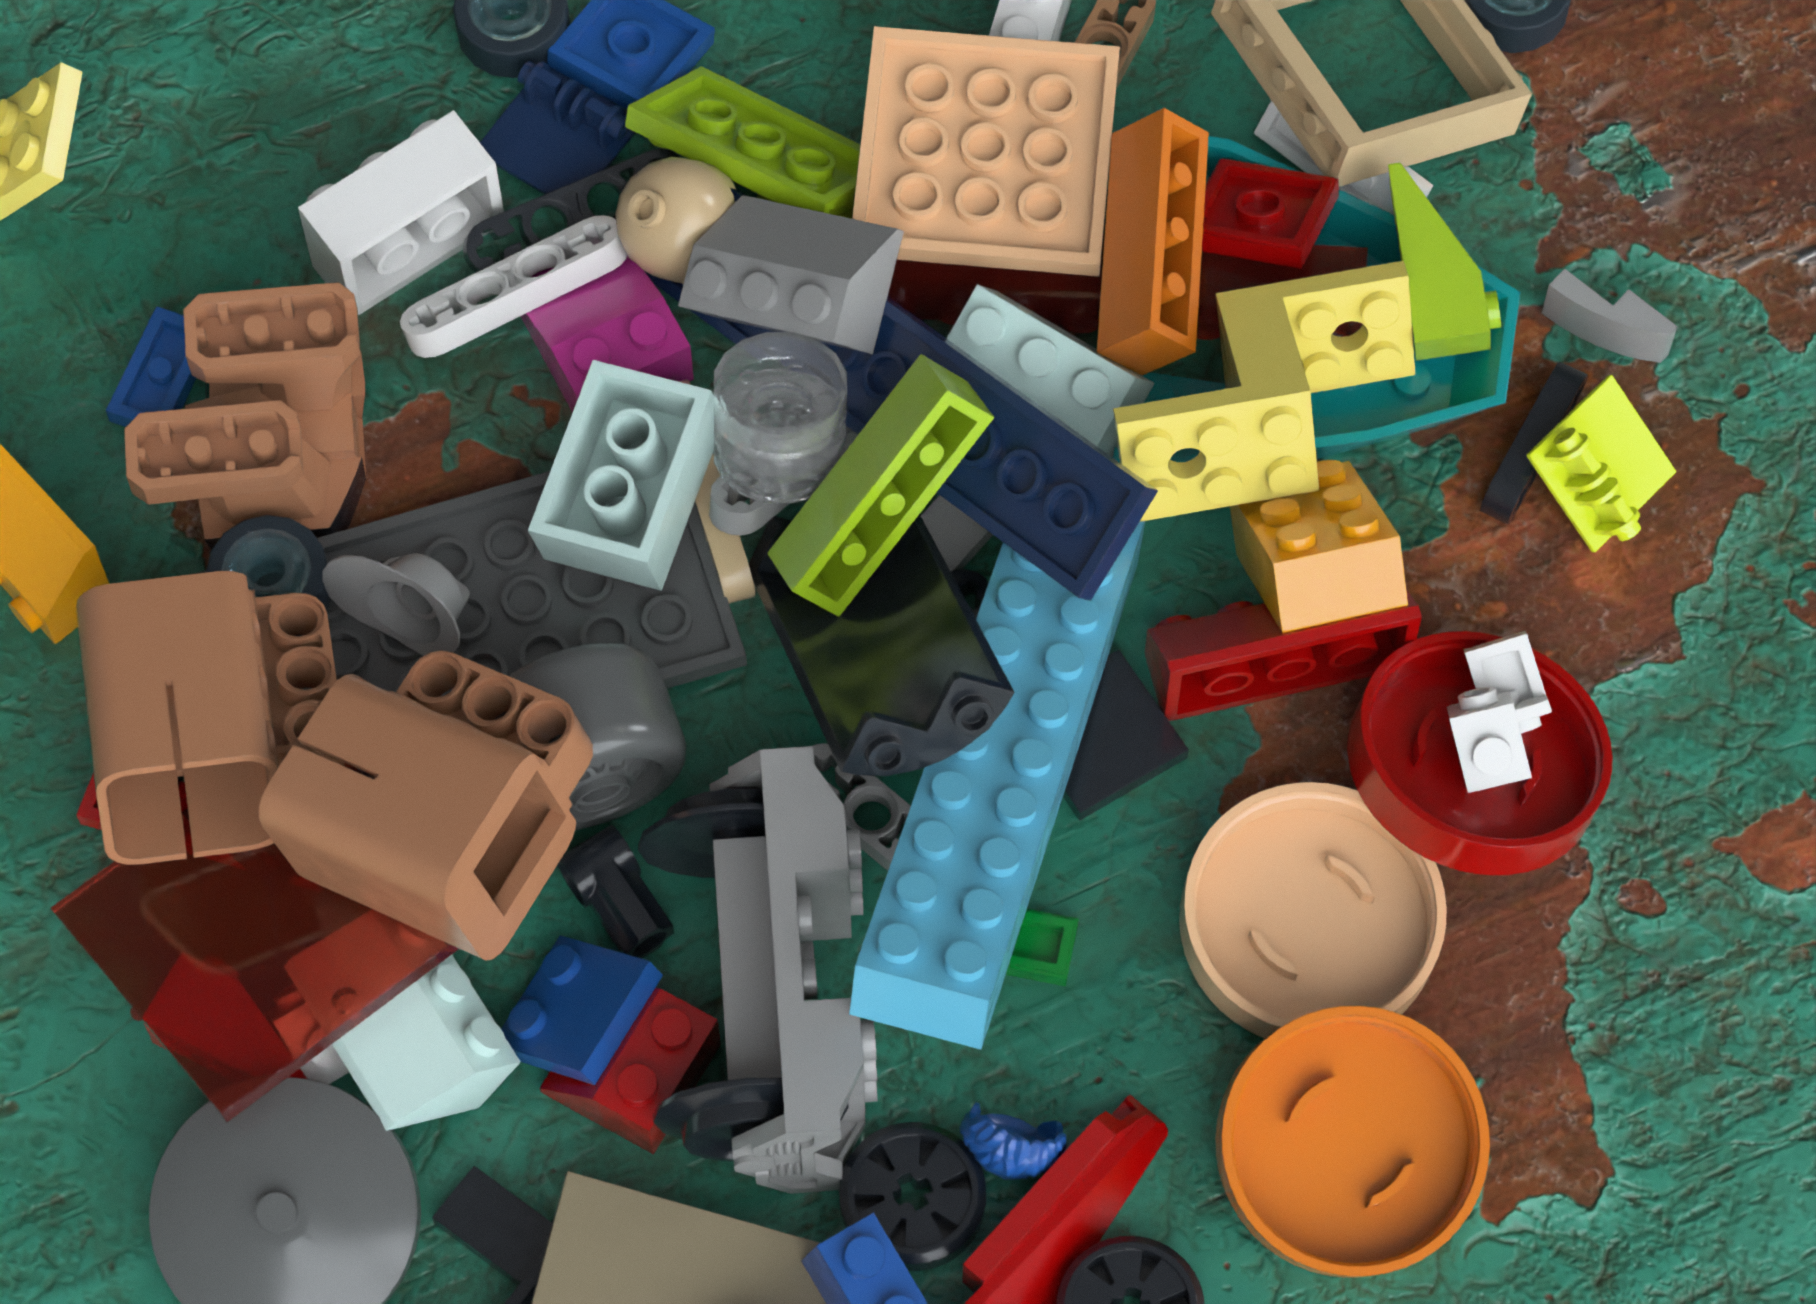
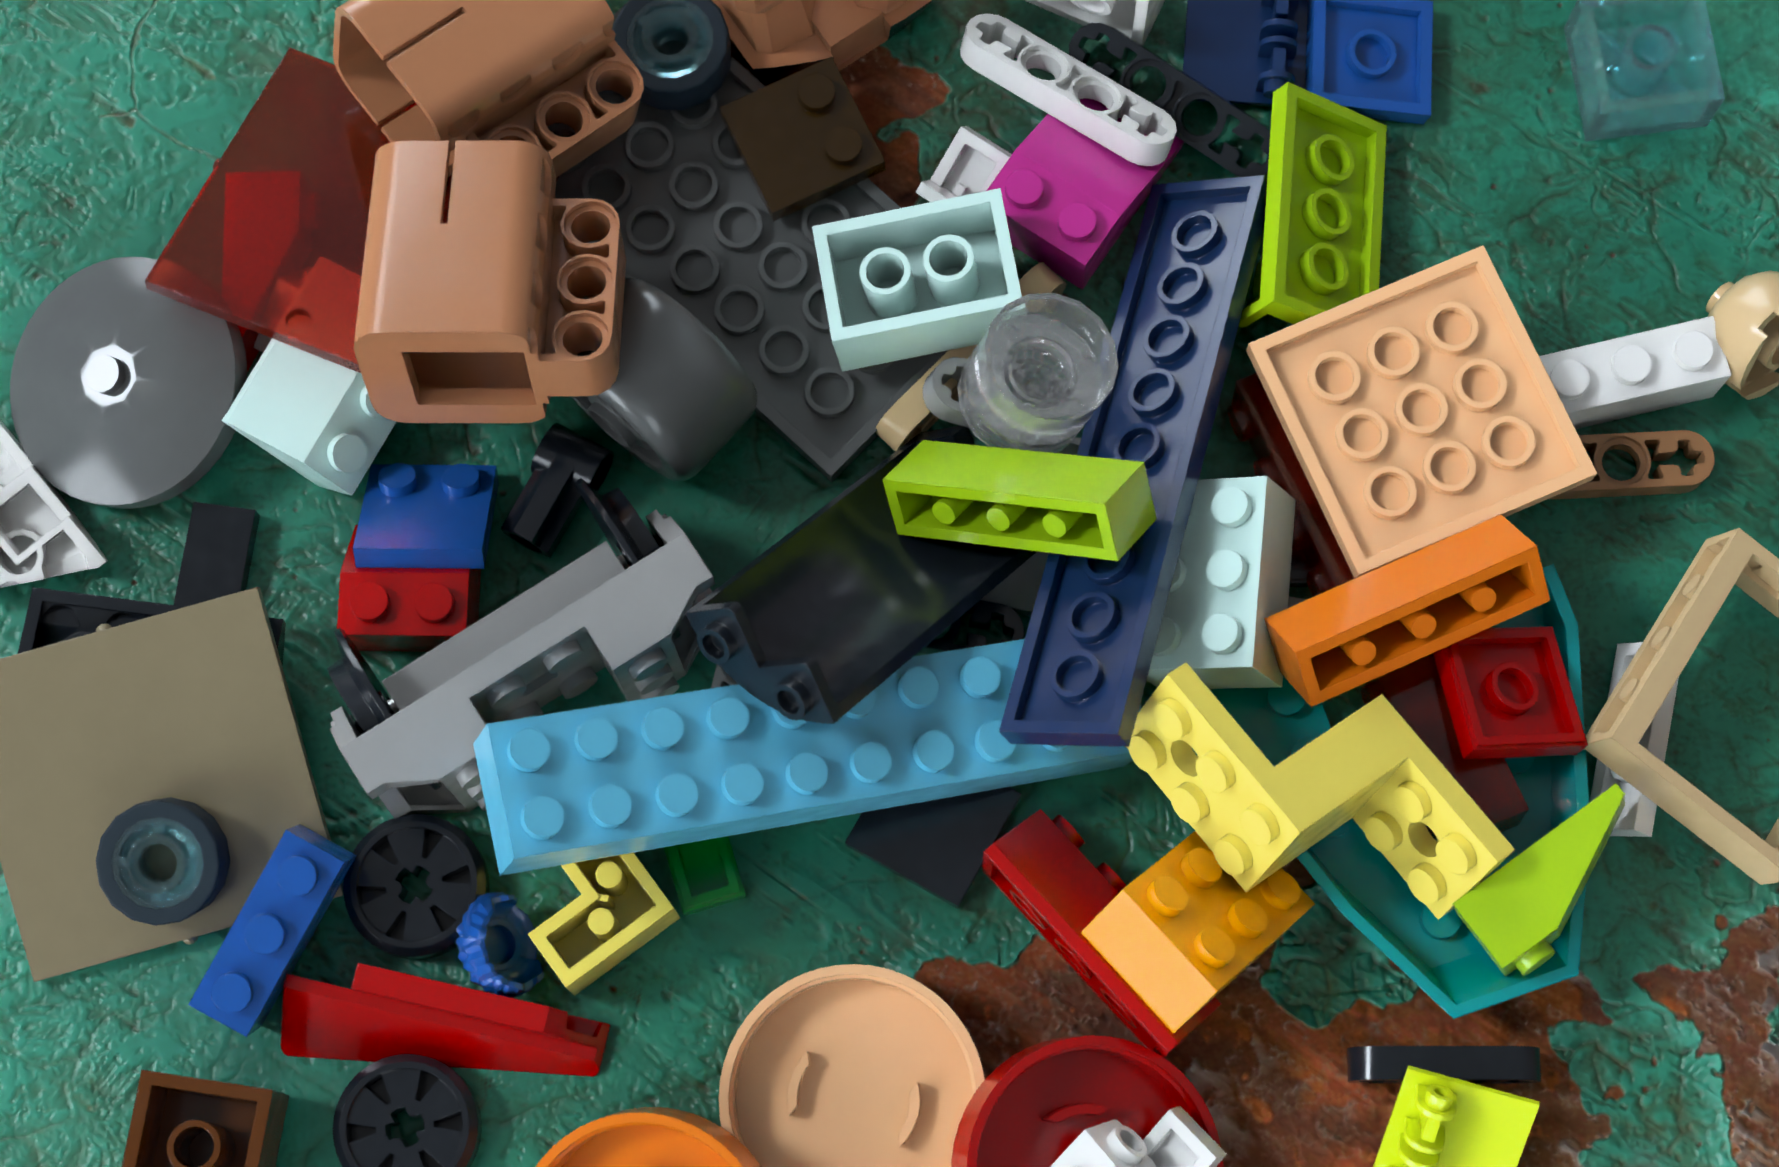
camera: 65 degrees right, 10 degrees up
light grey piece [322,553,470,656] -> none
tan cylinder [615,157,736,284] -> none
light grey slope [678,195,904,354] -> none
light grey slope [1541,269,1678,363] -> none
none -> light yellow brick [528,853,680,996]
none -> dark brown plate [719,56,886,222]
none -> white bracket [916,126,1012,202]

